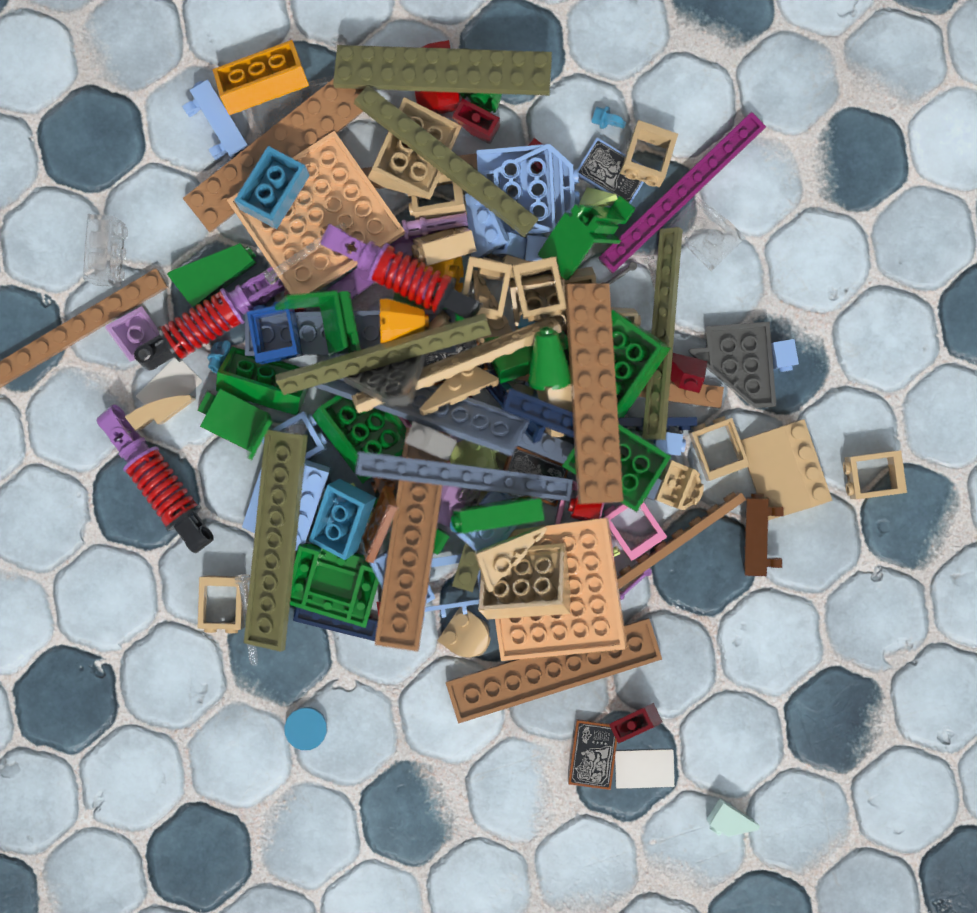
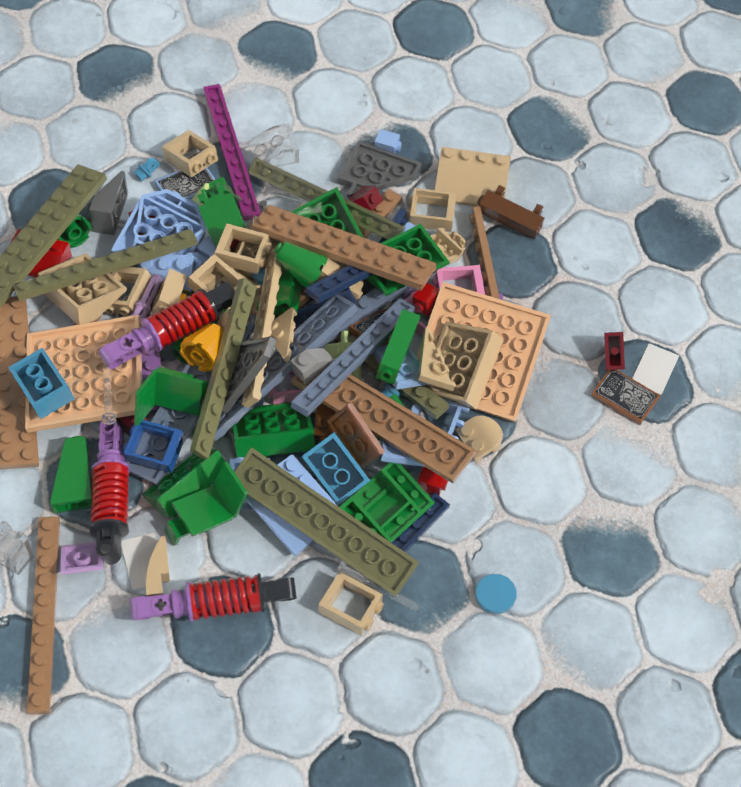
camera: 65 degrees left, 30 degrees down
dark azure piece [207,340,231,373] -> none
medium nougat plate [446,618,662,724] -> none
dark red slope [452,98,500,144] -> none
light aqua slope [706,798,760,837] -> none
tan window [843,450,907,500] -> none
none -> dark grey slope [88,171,128,235]

